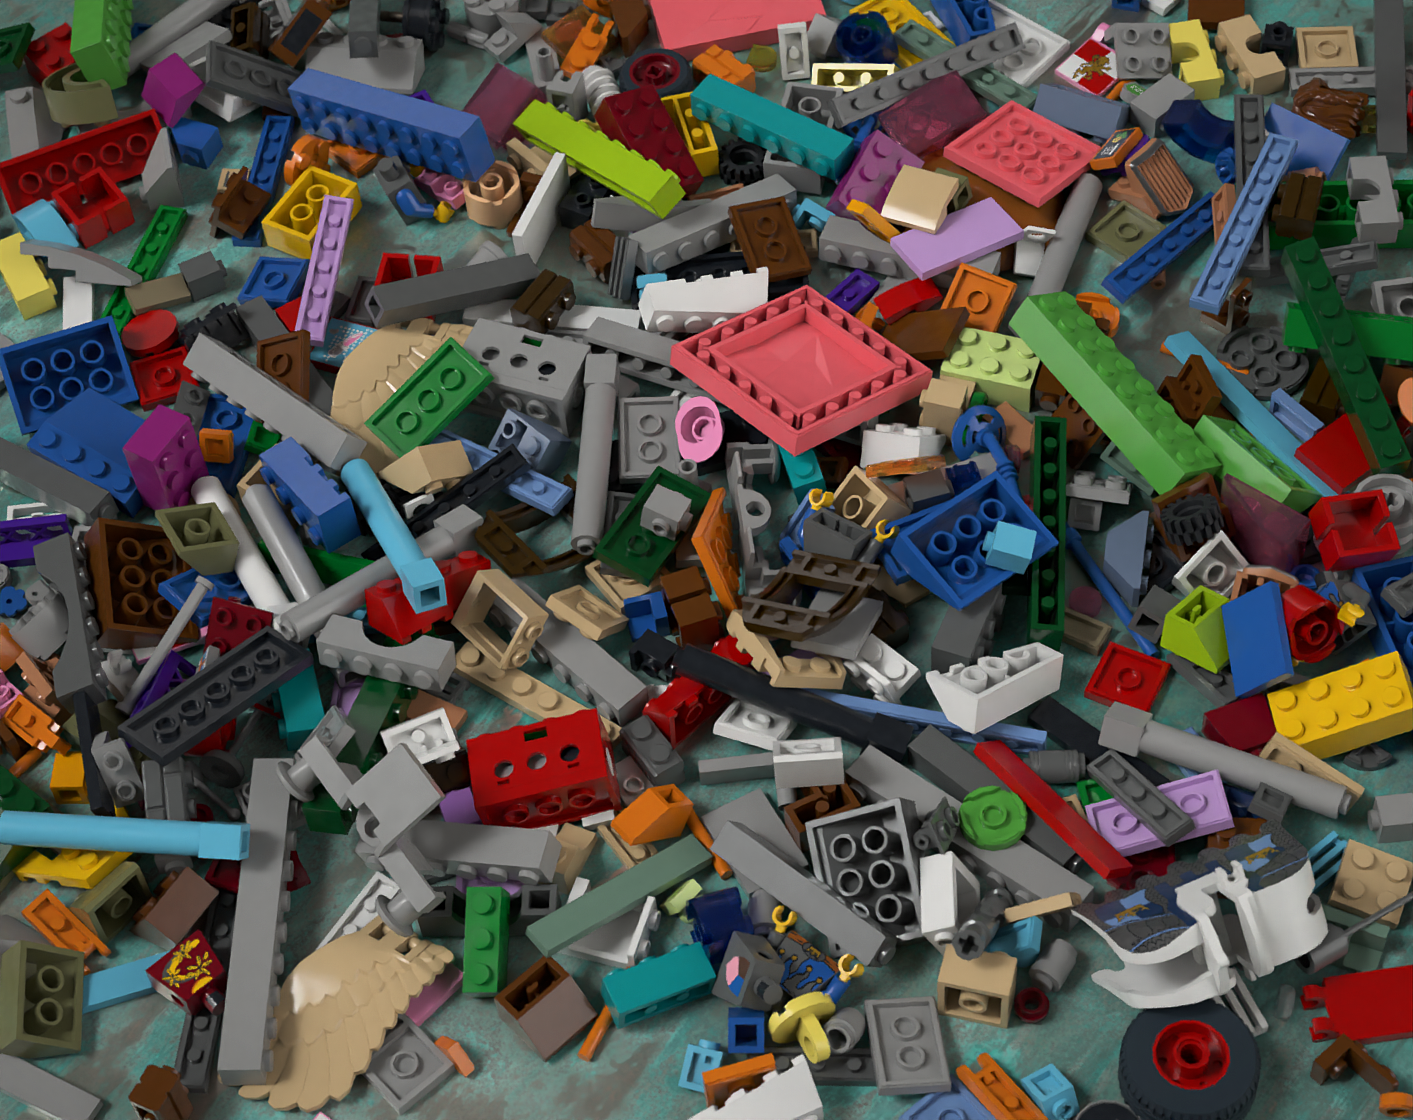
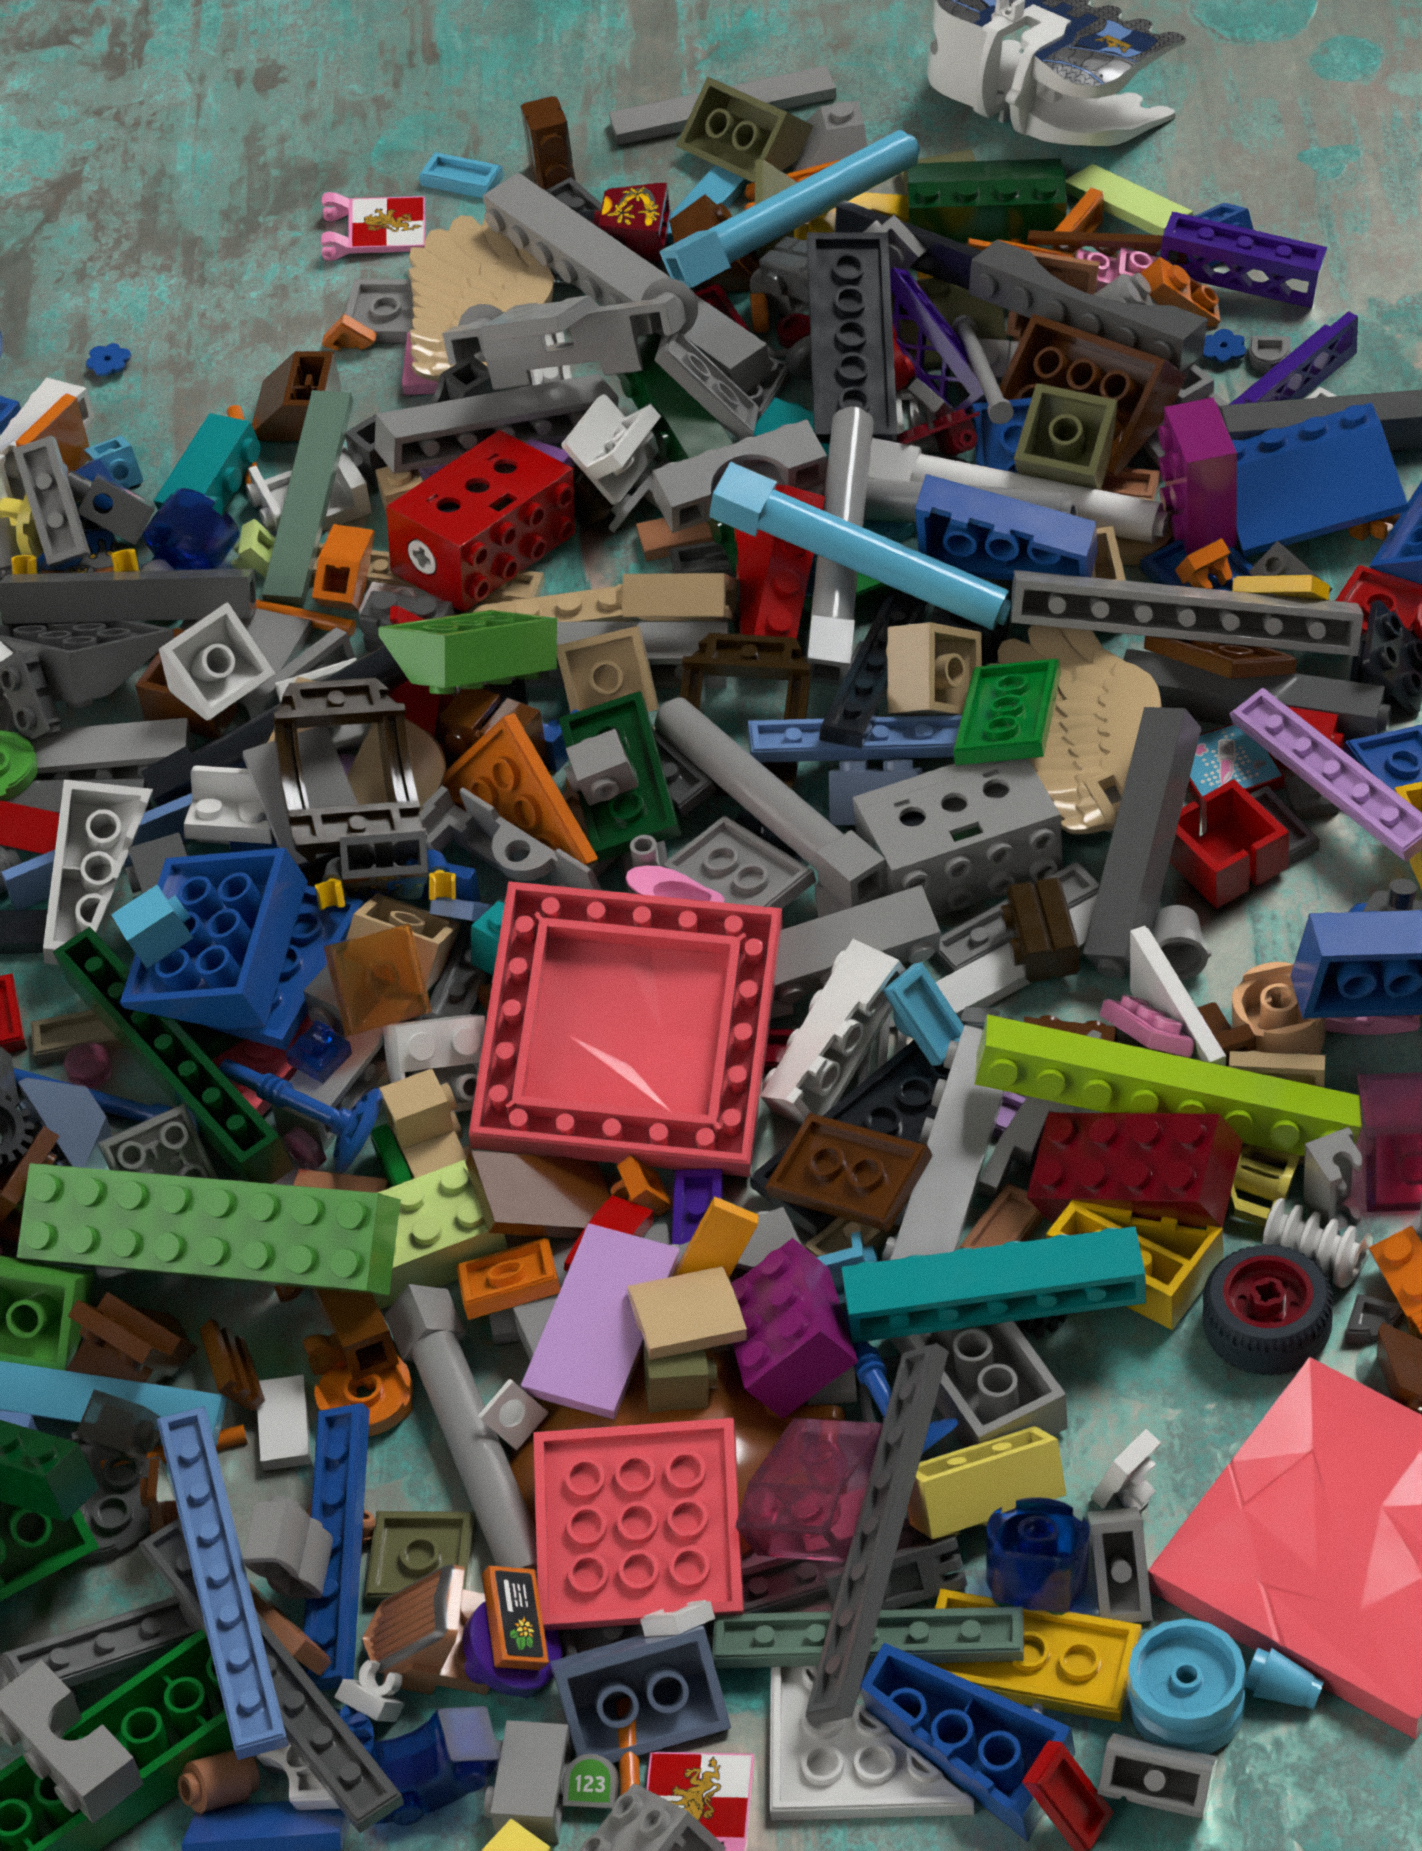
camera: 140 degrees right, 5 degrees down
green brick [462,886,510,998] -> none
orange brick [692,44,756,93] -> none
clear yellow tile [746,44,777,73] -> none
dark brown brick [1271,172,1324,240] -> none
none -> light grey piece [13,436,91,568]
none -> clear smoke brick [75,1389,162,1464]
none -> reddish brown tile [200,1318,265,1411]
none -> light grey brick [243,1496,333,1599]
none -> white tile [257,1375,312,1471]
none -> white tile [334,1660,405,1722]
none -> bright green slope [378,610,557,694]
none -> white tile [640,1600,715,1637]
none -> bright pink tile [1100,995,1195,1058]
none -> yellow tile [1232,575,1330,600]

